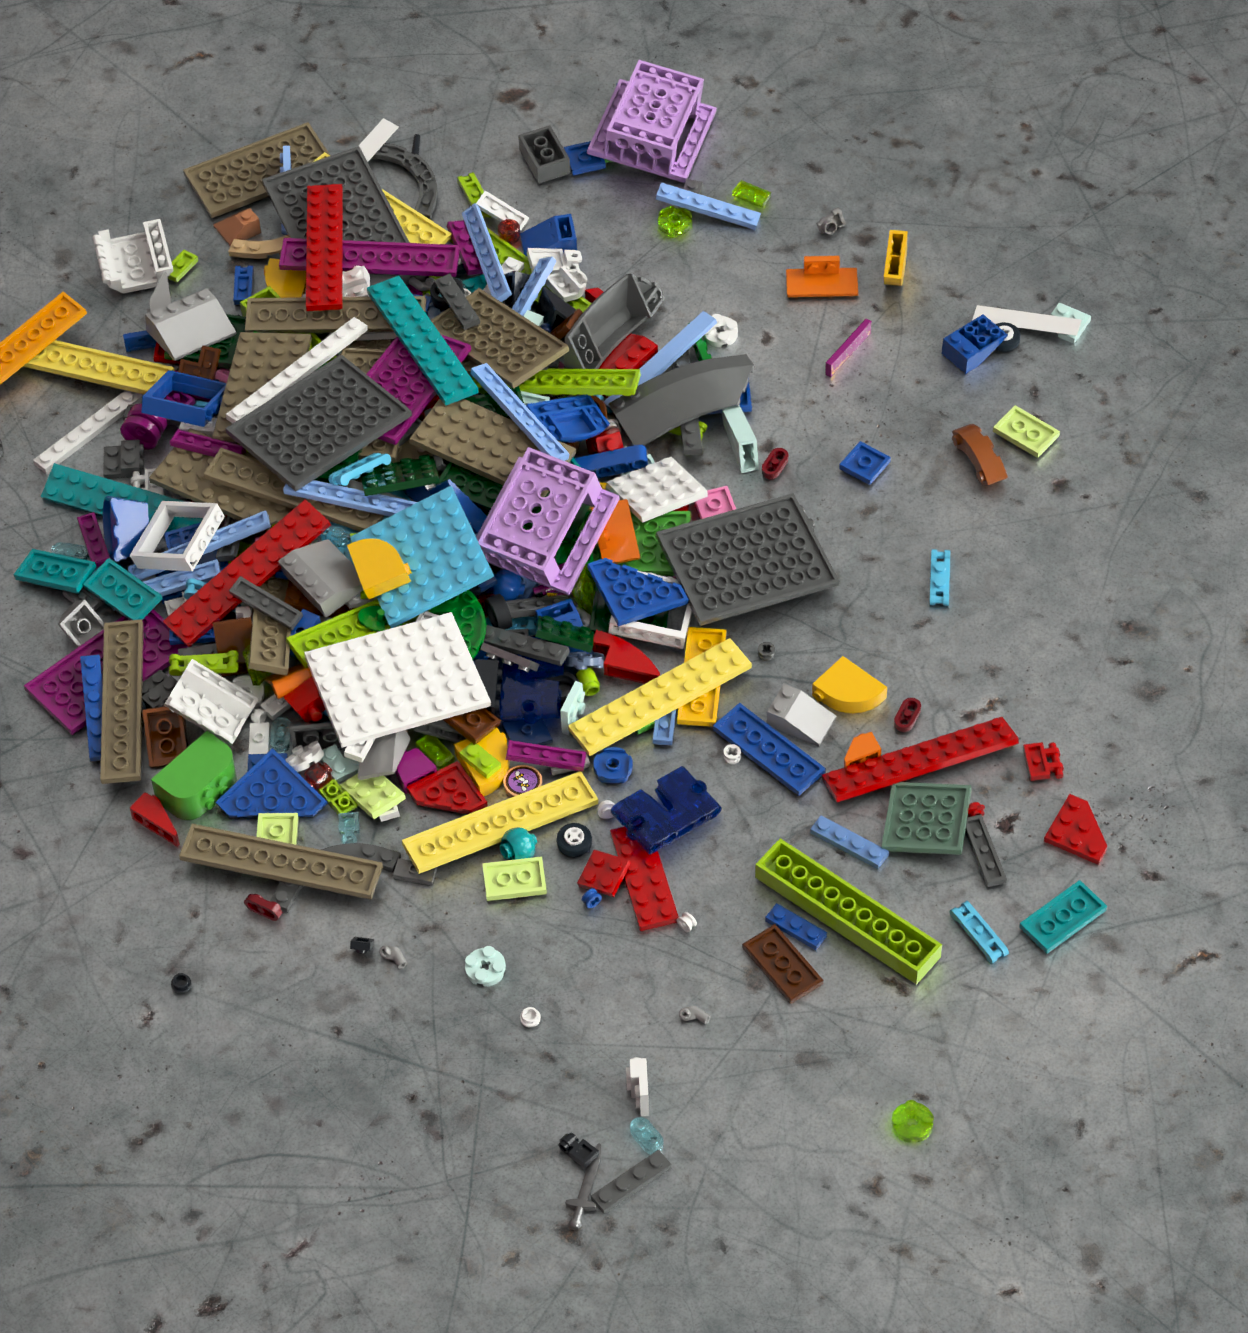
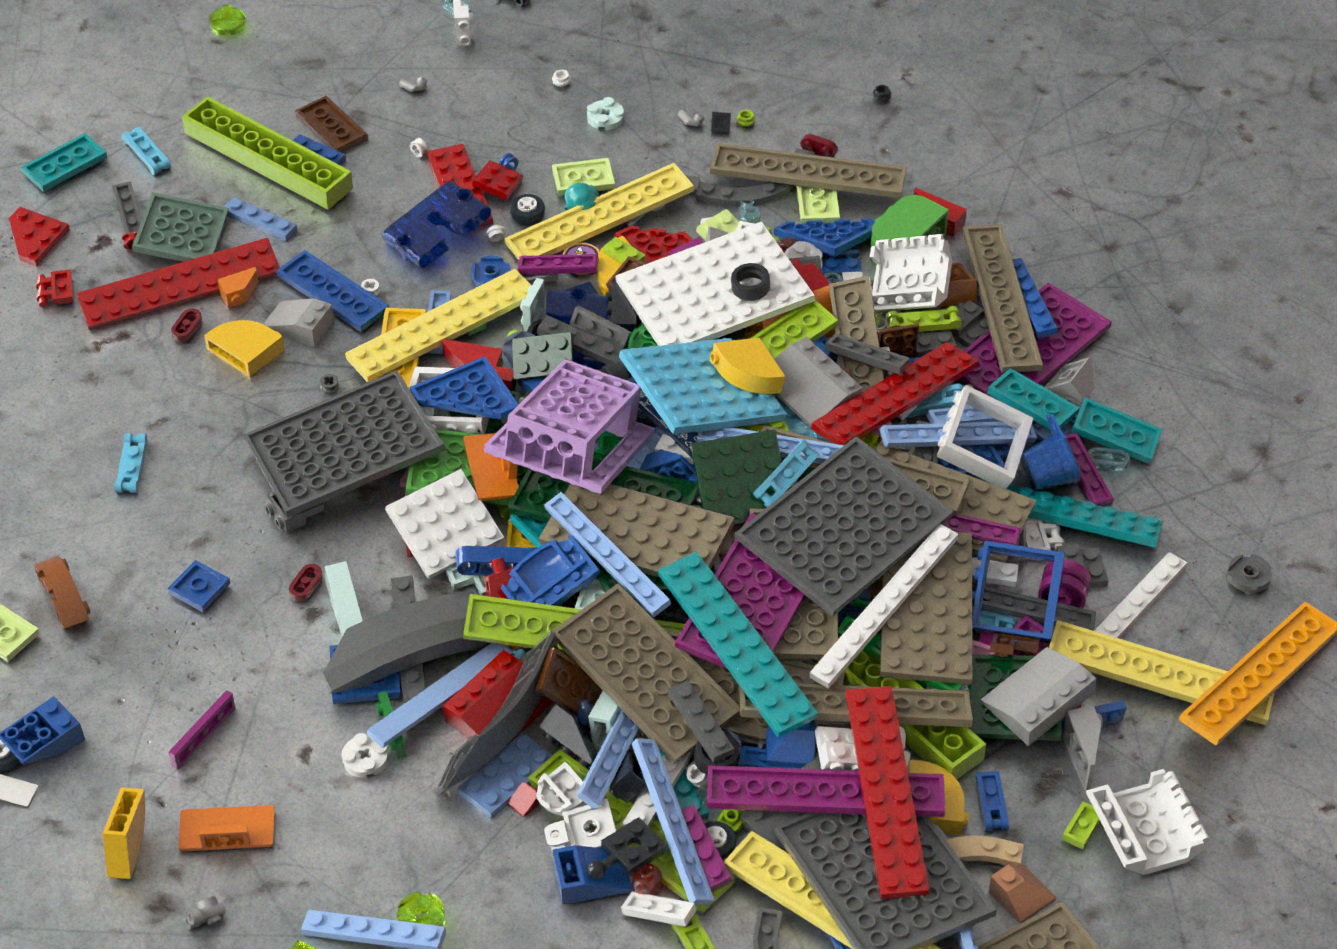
camera: 175 degrees right, 5 degrees down
bright pink plate [693,486,736,519] -> none
none -> black plate [587,817,668,880]
none -> black tyre [731,263,770,301]
none -> lime plate [737,110,755,127]

